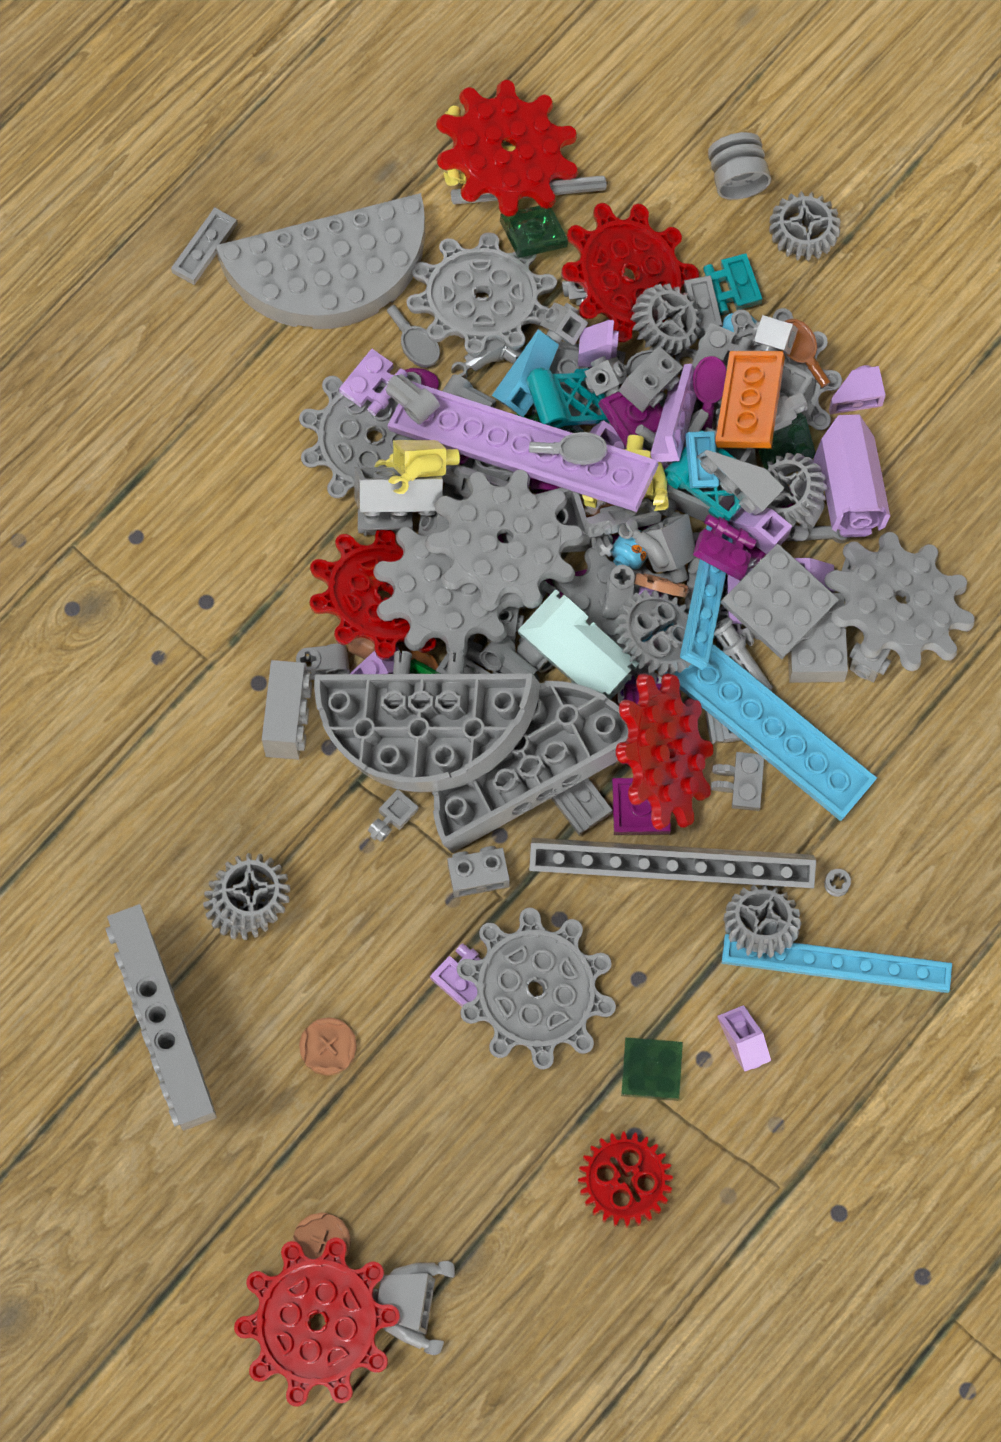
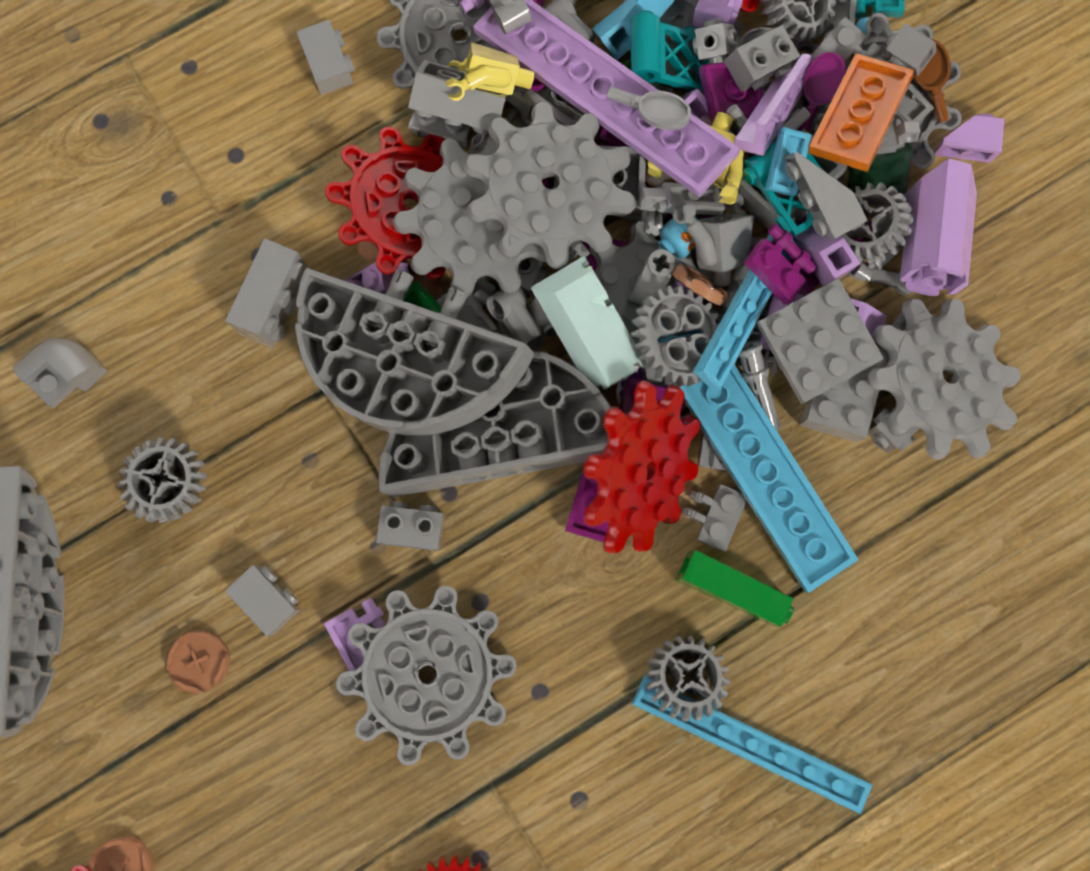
camera: 15 degrees right, 10 degrees up
light grey piece [296,643,350,681] -> none
light grey plate [368,789,419,842] -> none
light grey brick [529,838,816,888] -> none
light grey plate [551,778,613,836] -> none
clear green plate [621,1037,683,1101] -> none
lavender slope [717,1005,771,1071] -> none
light grey bush [824,869,851,897] -> none
none -> light grey brick [13,338,108,408]
none -> light grey brick [225,565,301,637]
none -> light grey brick [296,20,355,95]
none -> green slope [675,550,794,627]

